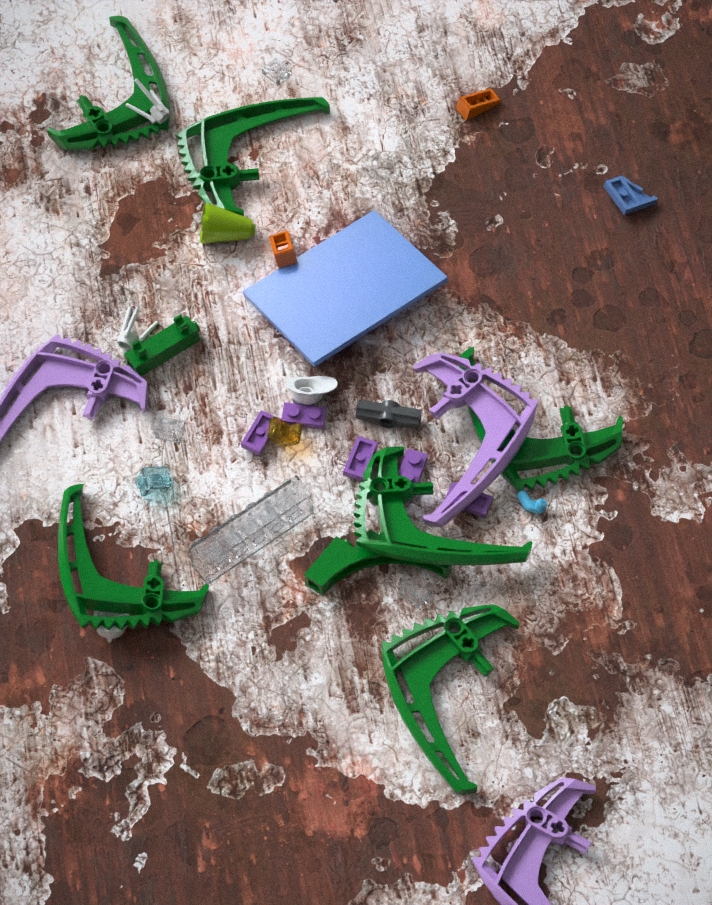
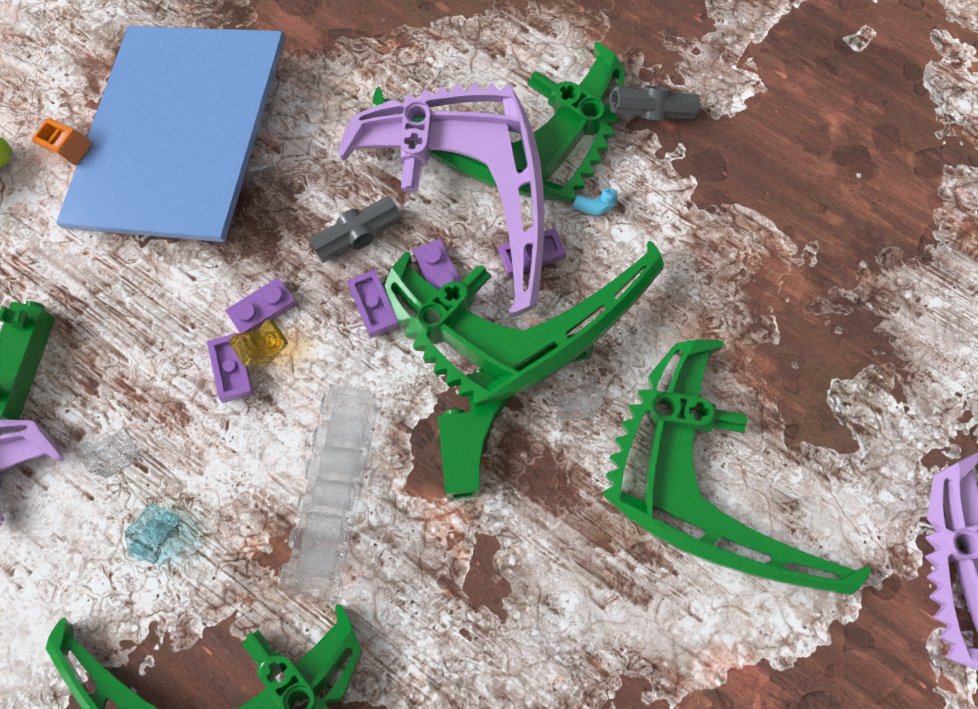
camera: 45 degrees left, 10 degrees up
white piece [286,376,338,405] -> none
none -> dark grey piece [609,86,701,121]

